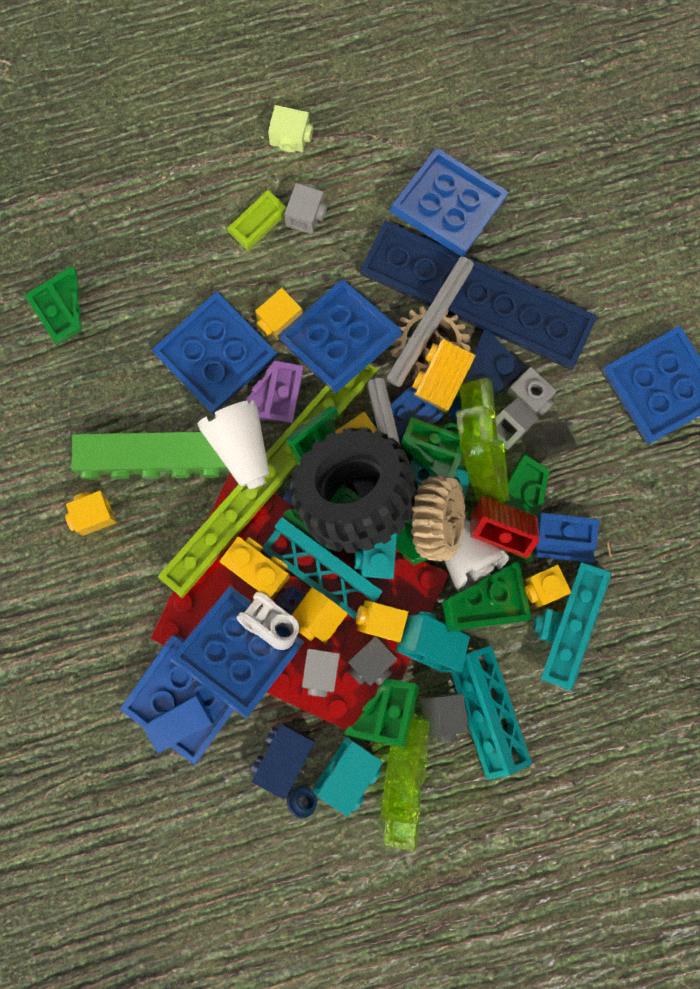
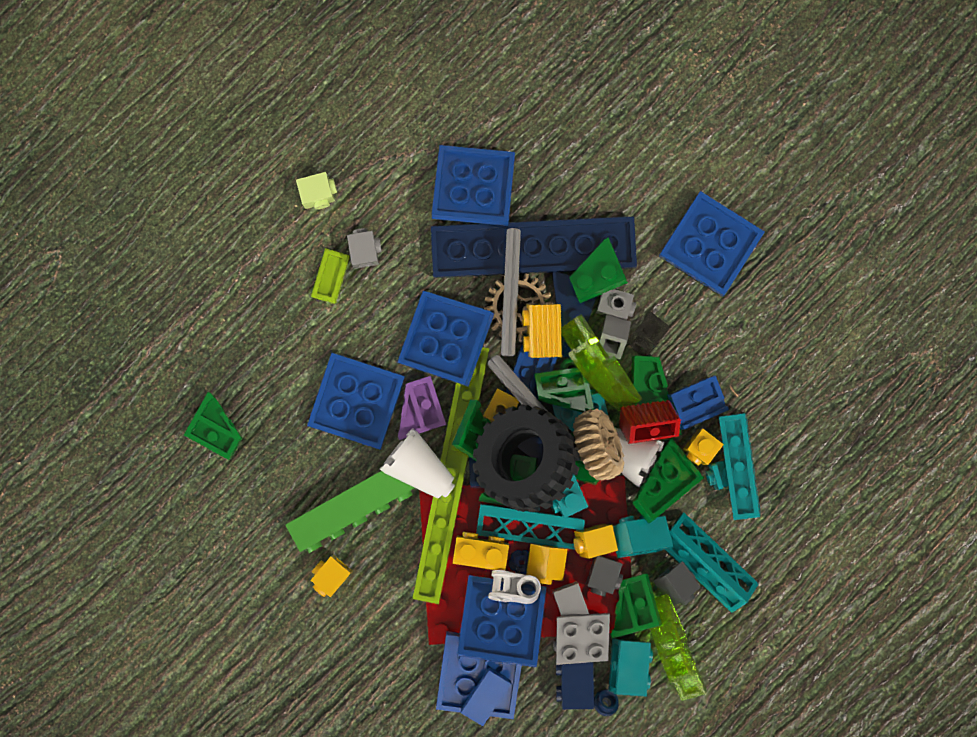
camera: 30 degrees left, 5 degrees up
yellow brick [255,288,302,340] -> none
none -> light grey hinge [553,613,610,665]
none -> green wing [570,237,628,303]

